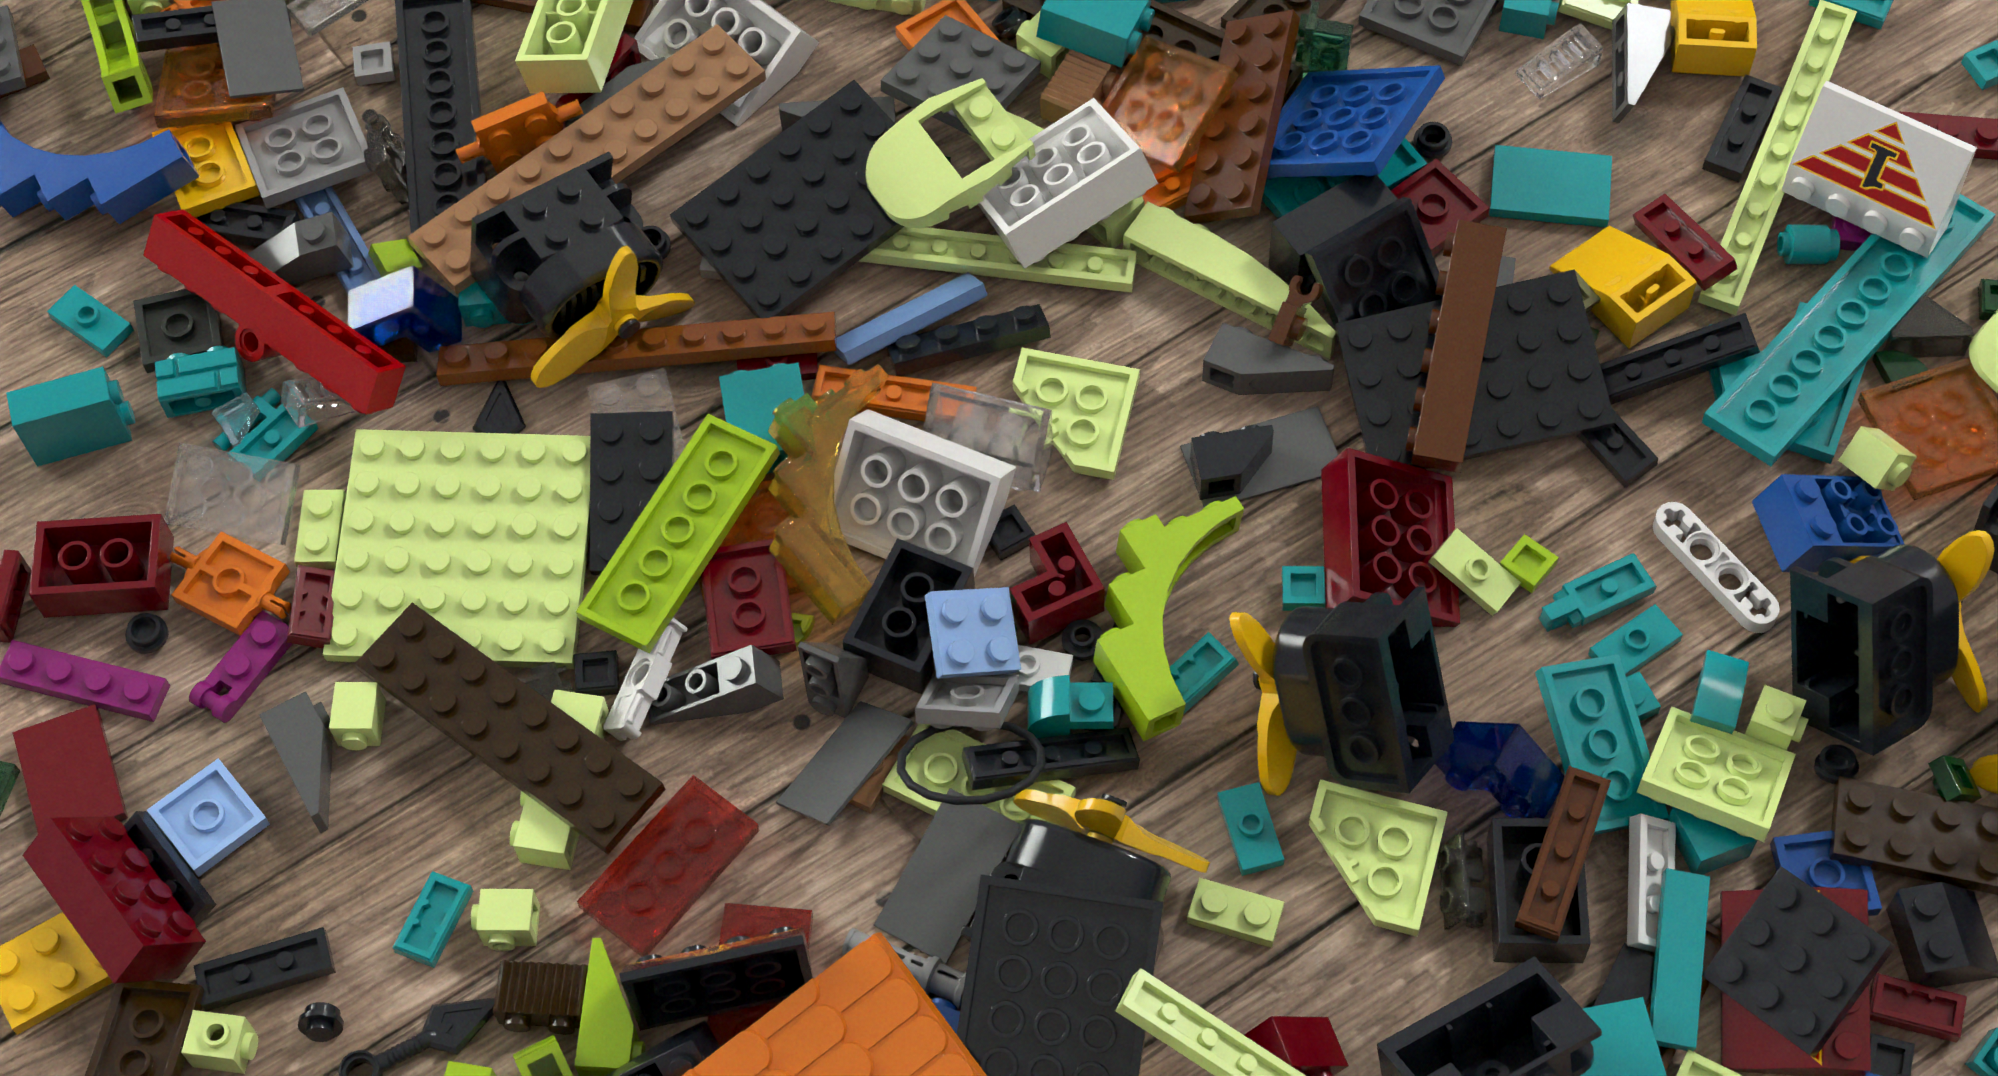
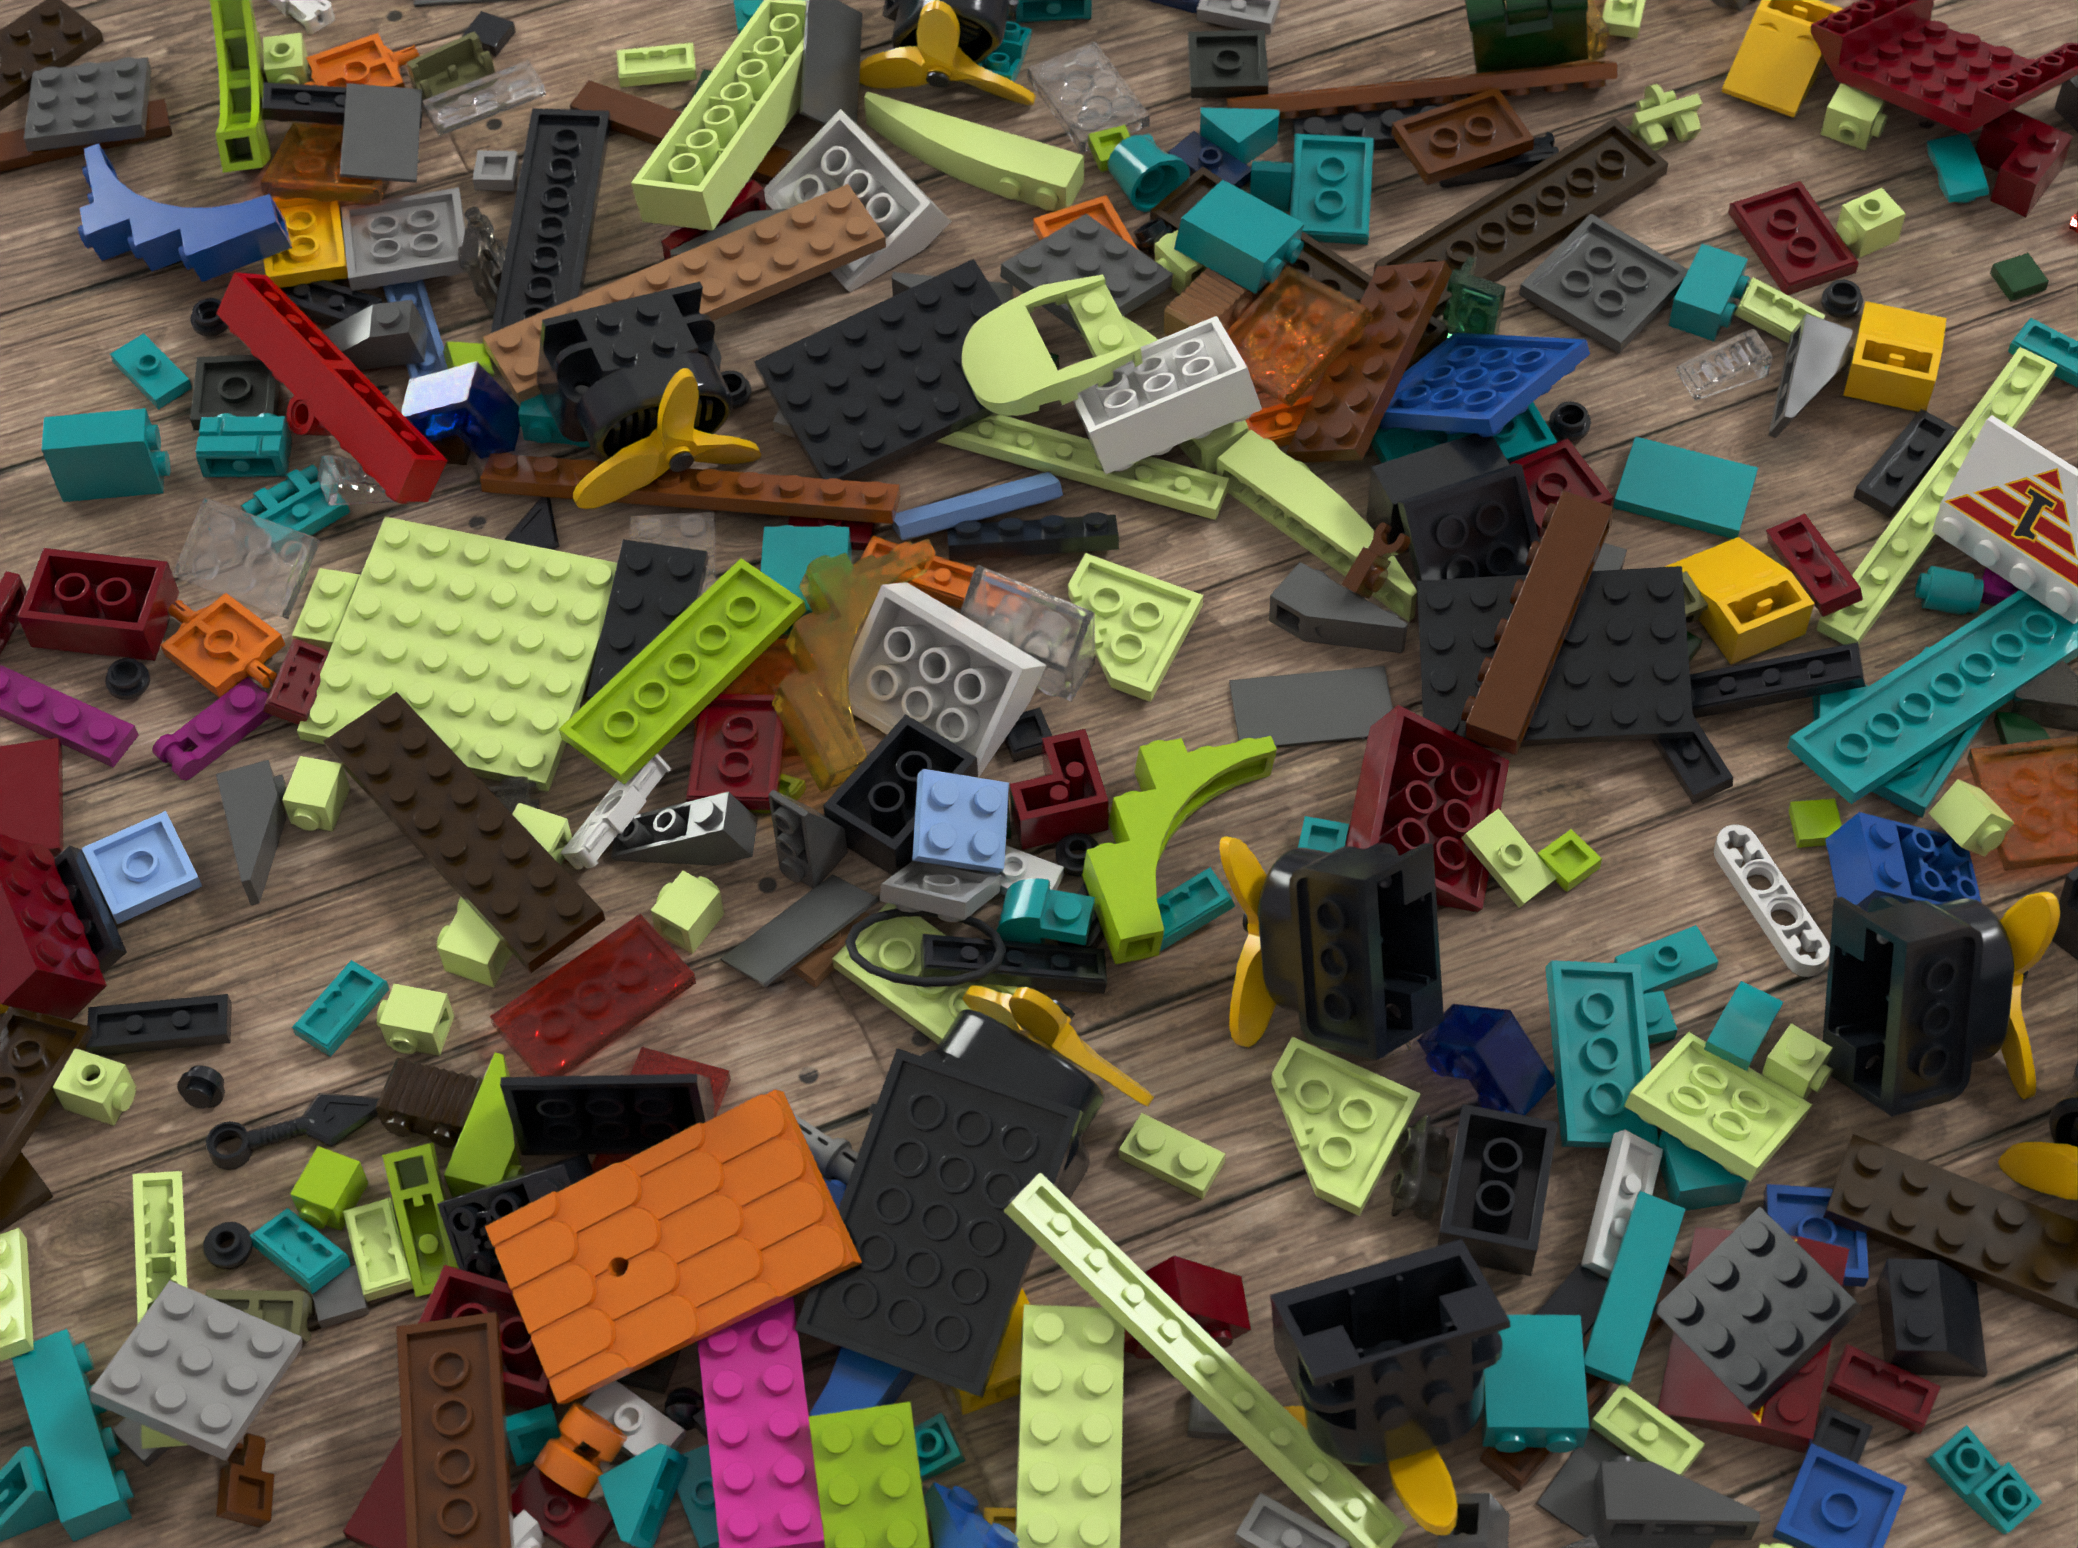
camera: 10 degrees right, 5 degrees down
clear light blue slope [211,393,260,447] -> none
orange plate [455,91,584,174] -> none
black tile [574,650,619,696] -> none
dark grey window [874,788,1020,964] -> none
black slope [1190,425,1274,500] -> none
teal plate [1217,782,1285,876] -> none
reddish brown tile [1514,766,1611,942] -> none
teal hinge [1538,553,1657,632] -> none
black plate [1814,744,1859,784] -> none
dark green plate [1928,755,1982,803] -> none
none -> black plate [190,298,229,336]
none -> yellowish green brick [651,871,724,954]
none -> lime tile [1788,798,1842,848]

